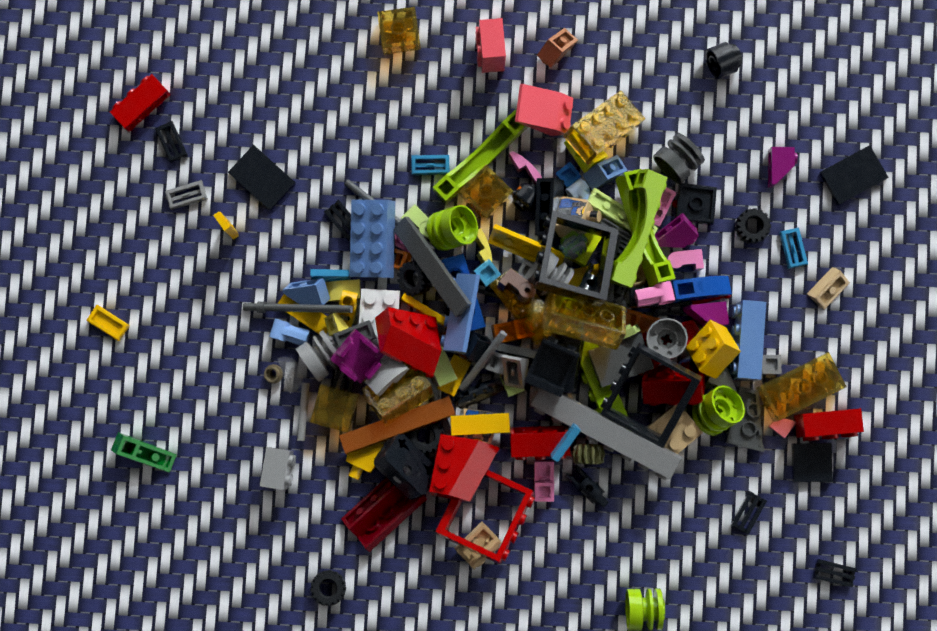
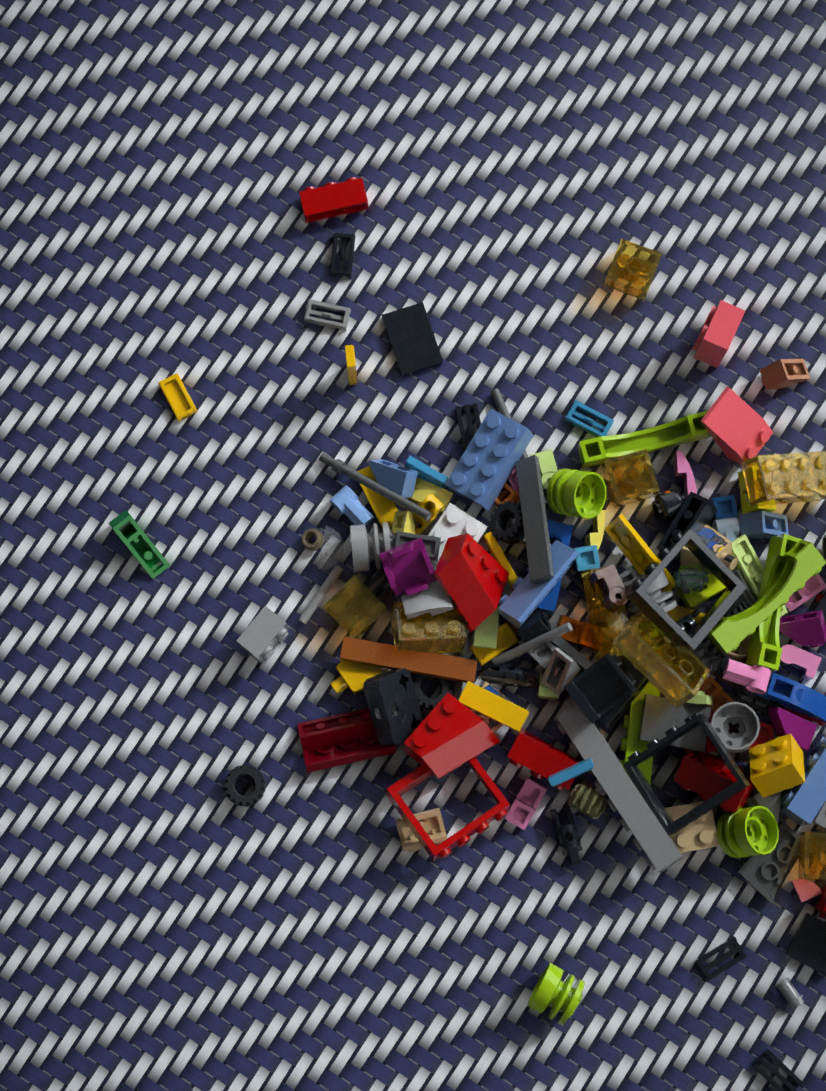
camera: 30 degrees right, 5 degrees down
none -> light grey pin [776,978,804,1009]

